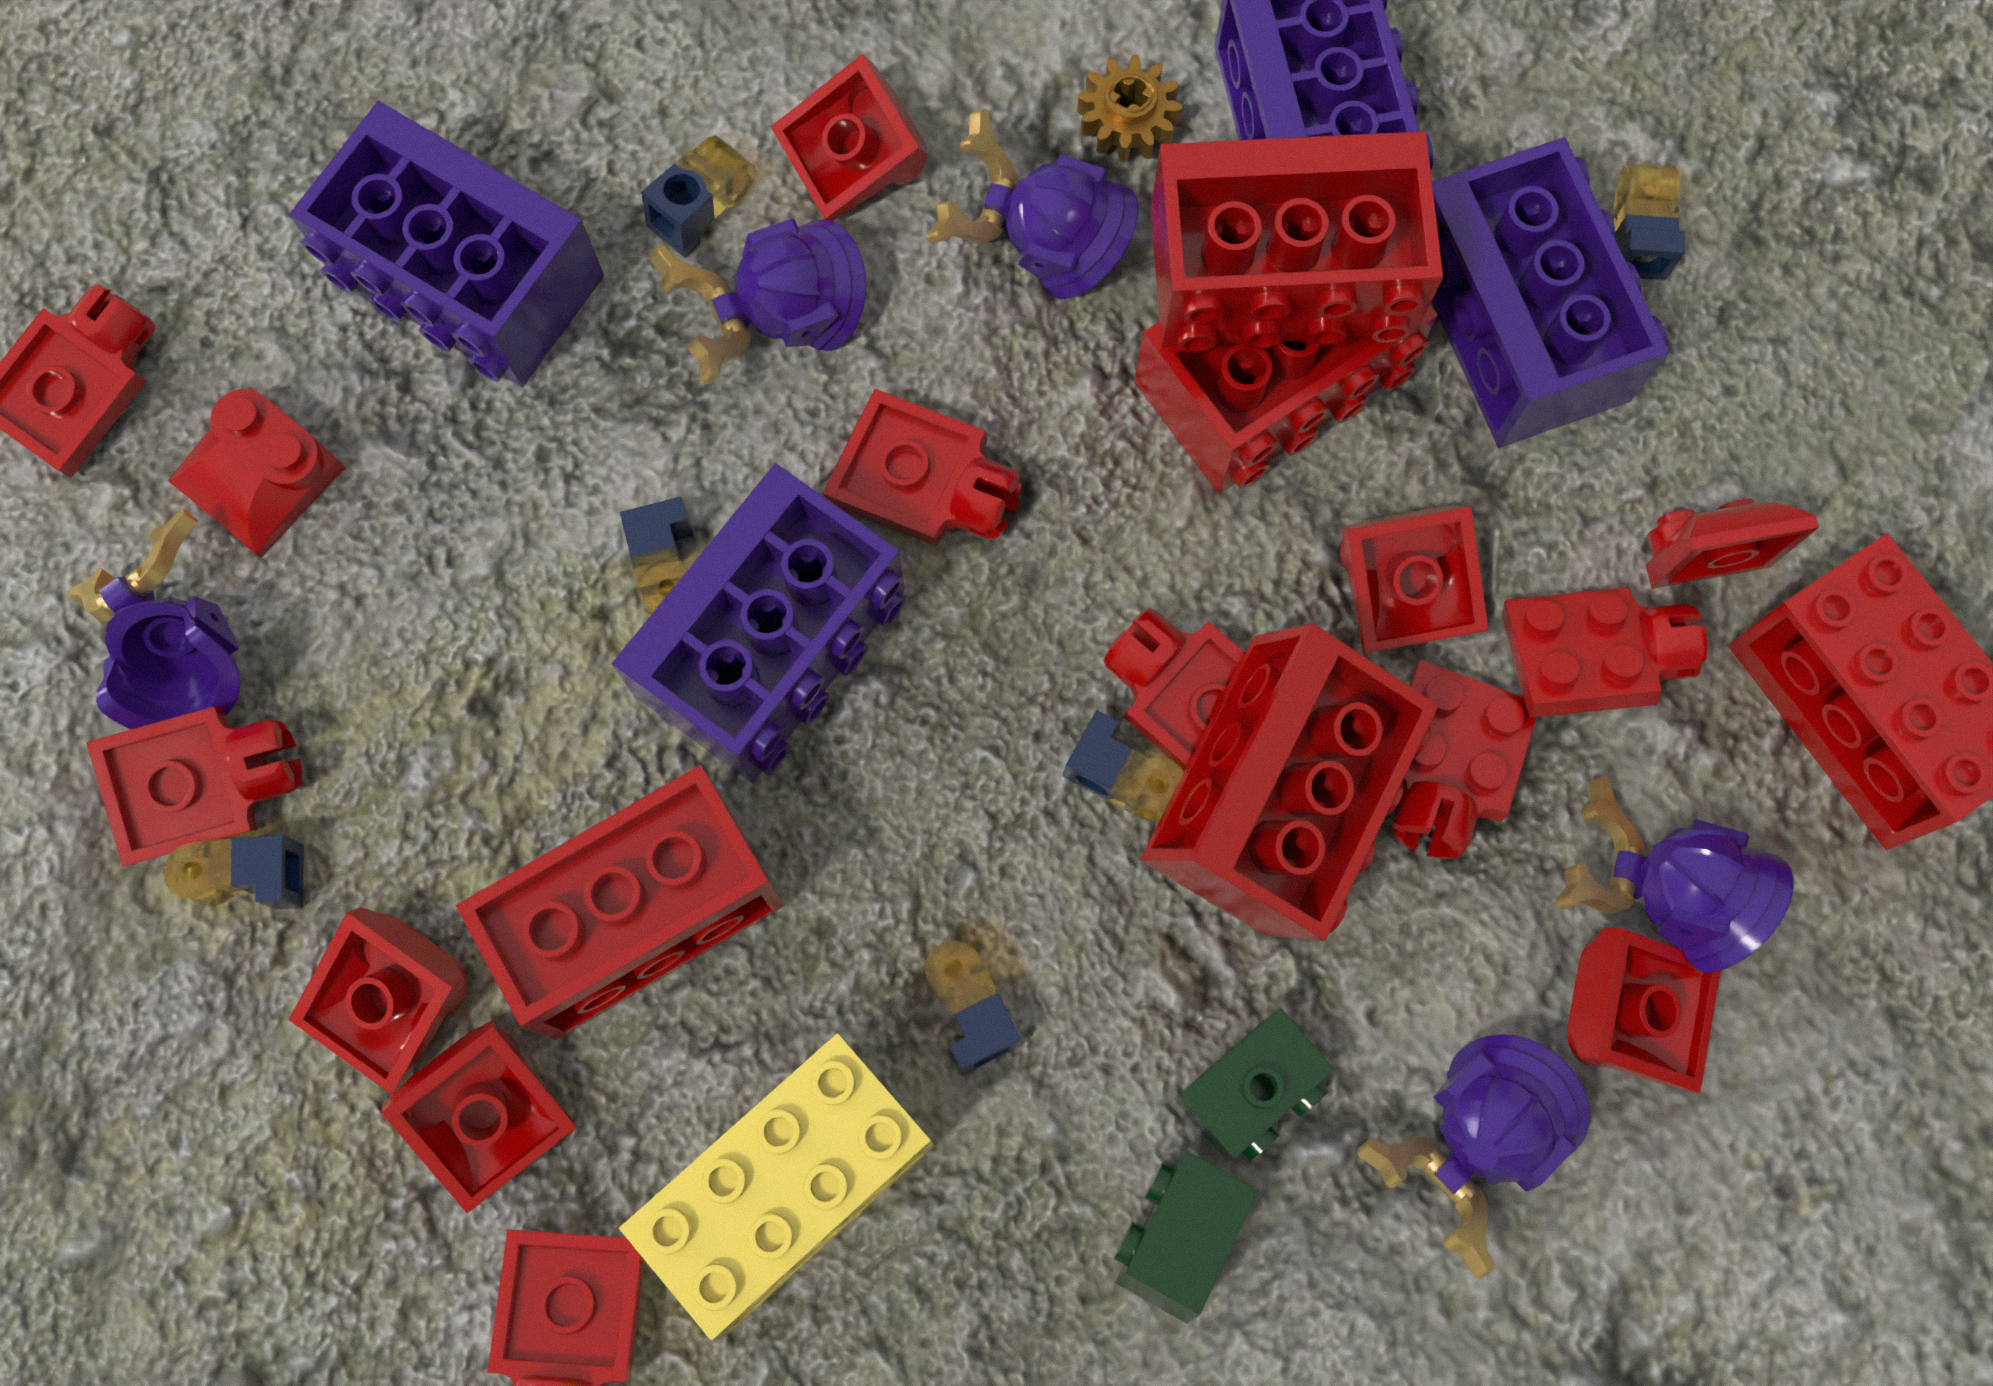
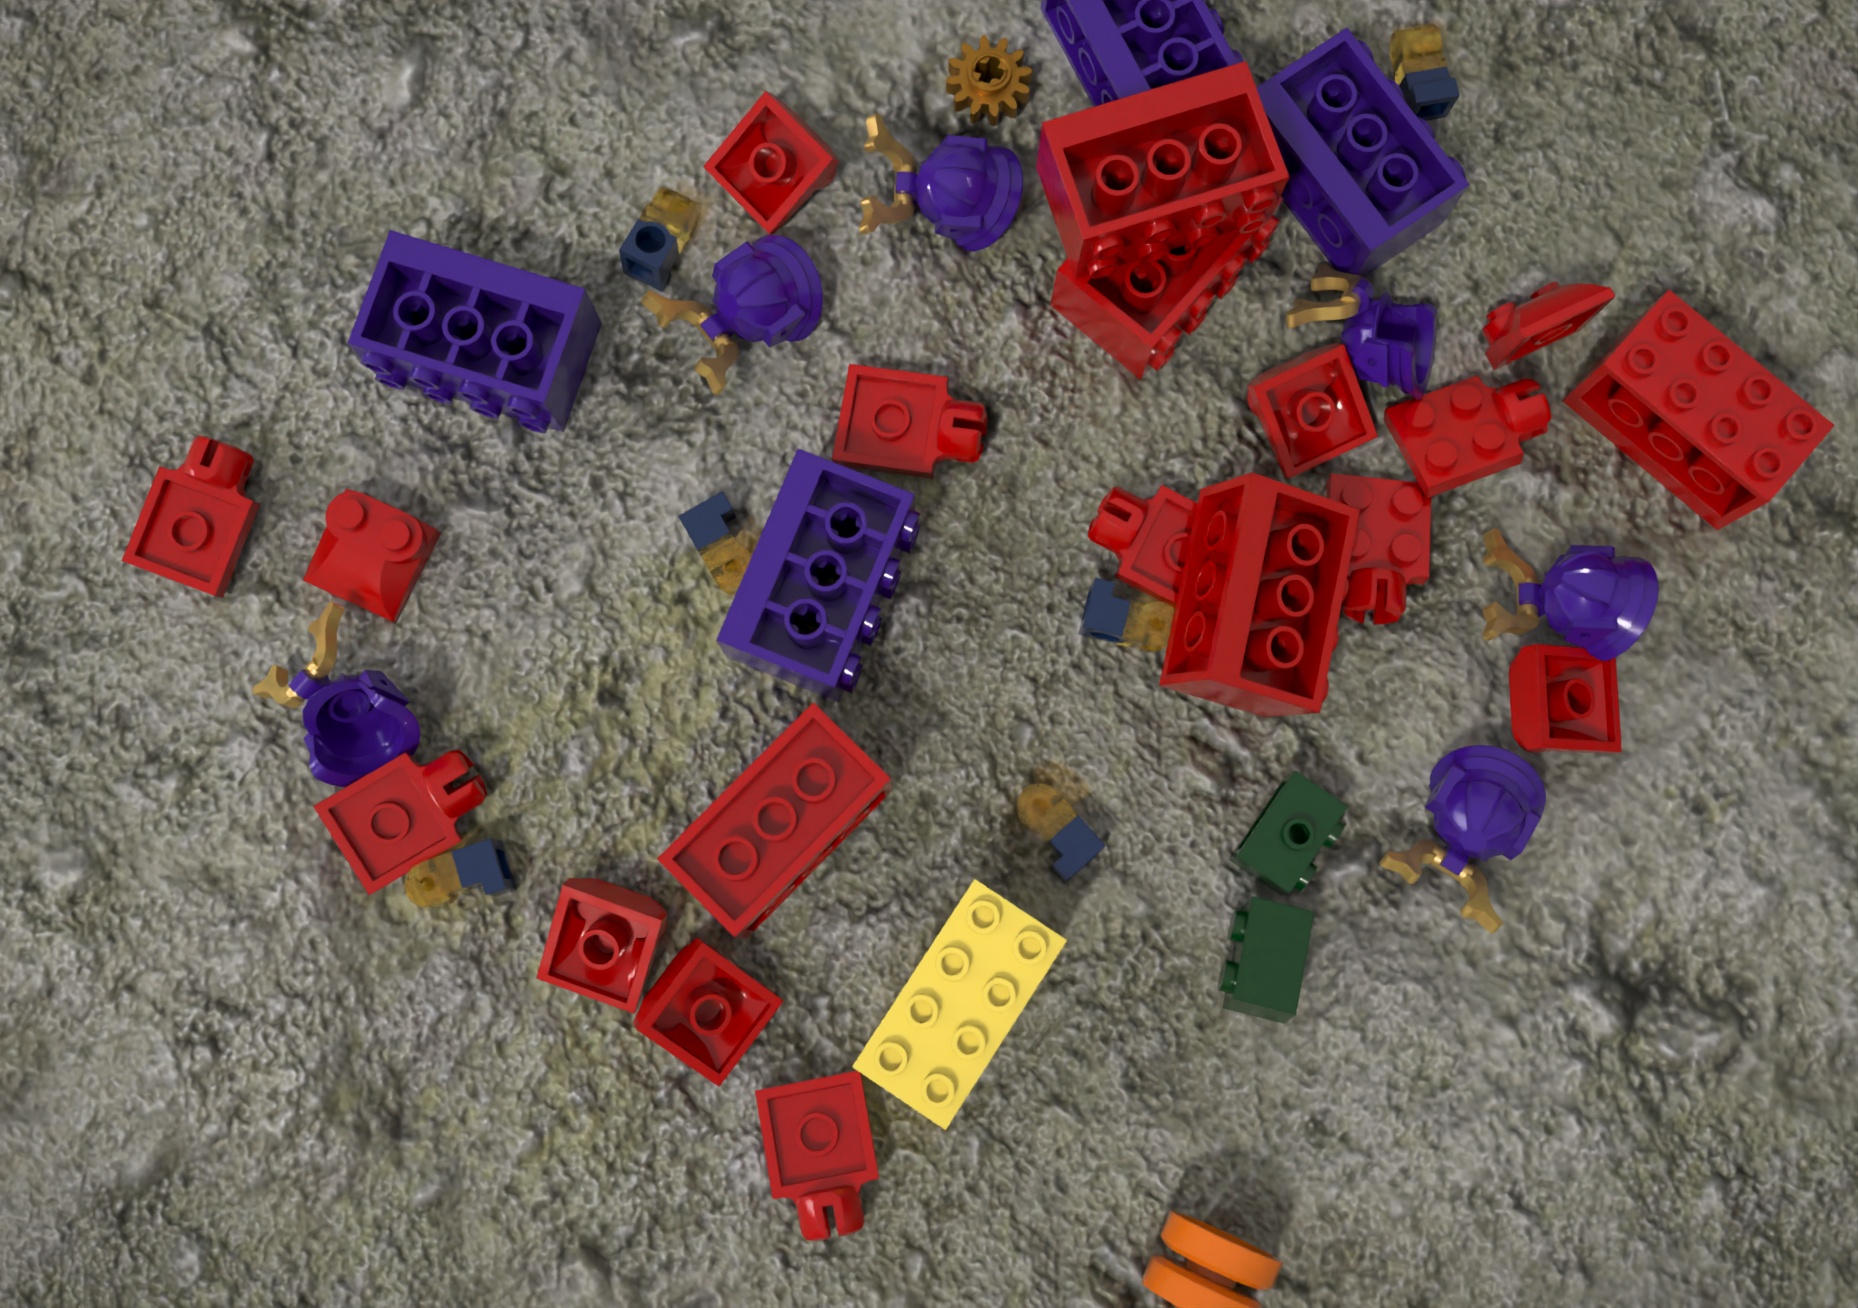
camera: 15 degrees left, 5 degrees up
none -> dark purple helmet [1286,264,1437,400]

